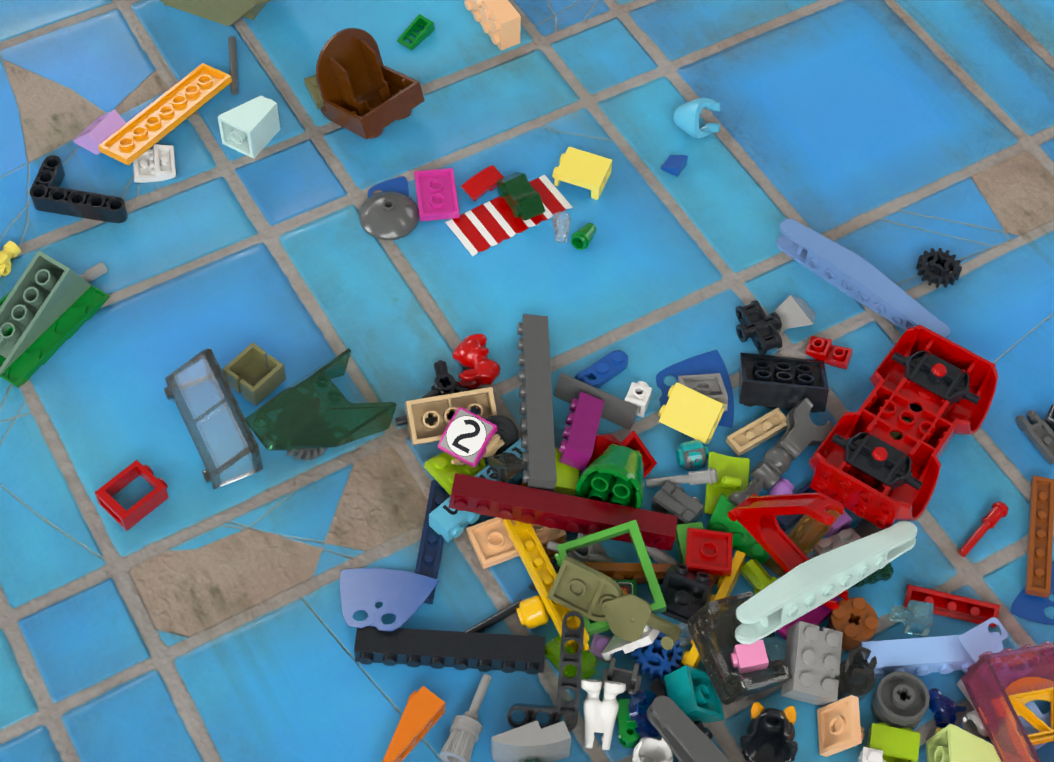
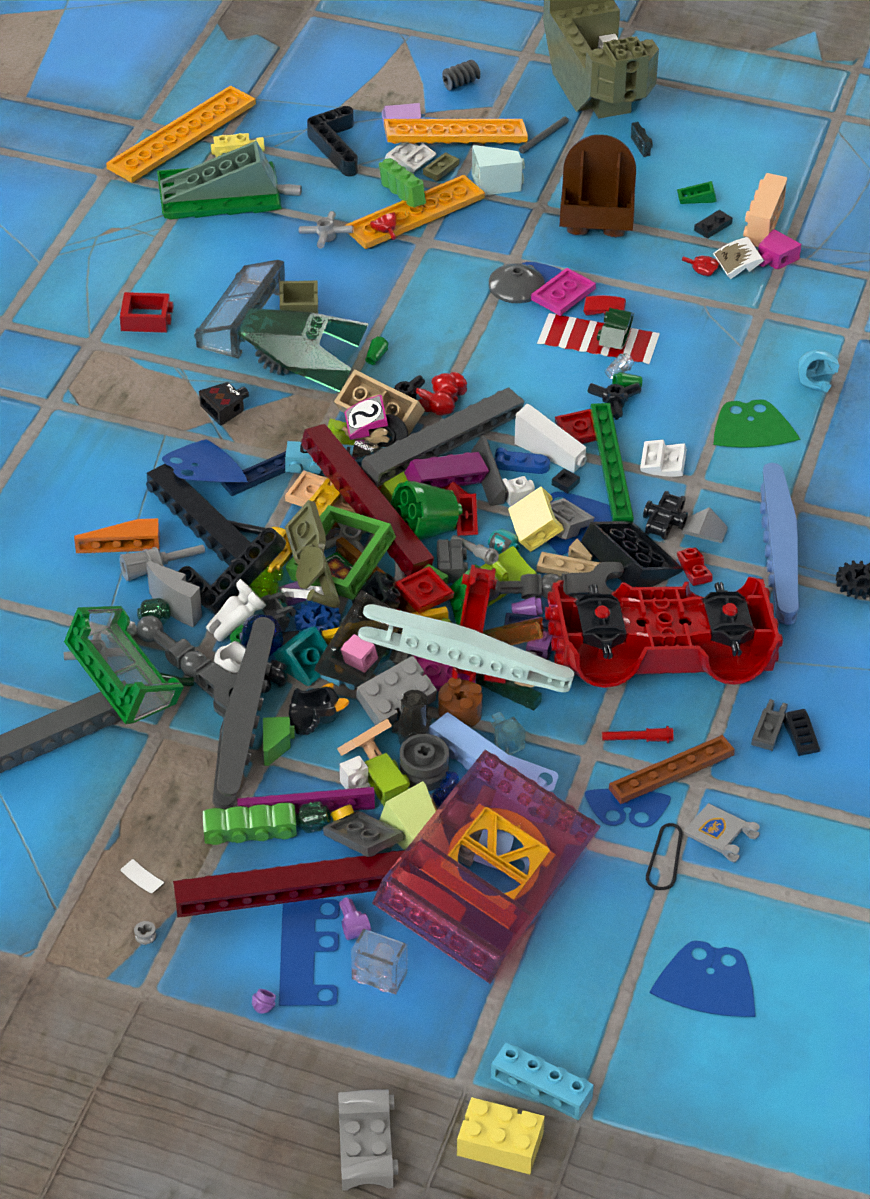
camera: 50 degrees right, 10 degrees down
light yellow panel [552,147,613,200] -> none
blue slope [661,155,688,177] -> none
red slope [903,584,1000,628] -> none
none -> black torso [199,382,249,426]
none -> light grey bar [299,211,354,248]
none -> light orange plate [345,175,485,249]
none -> green cone [365,336,389,365]
none -> red piece [370,212,397,240]
none -> bright green brick [379,158,426,207]
none -> olive plate [423,152,459,181]
none -> dark grey piece [442,59,480,91]
none -> white slope [515,404,587,473]
none -> black plate [551,469,580,494]
none -> red tile [555,409,596,444]
none -> tan piece [568,538,592,561]
none -> black bush [587,383,641,420]
none -> green tile [590,403,634,522]
none -> clear smoke plate [631,122,653,157]
none -> white slope [640,440,687,477]
none -> red piece [682,256,719,276]
none -> black plate [694,210,733,239]
none -> slope [713,237,764,279]
none -> green piece [713,399,801,447]
none -> dark pink torso [758,229,802,269]

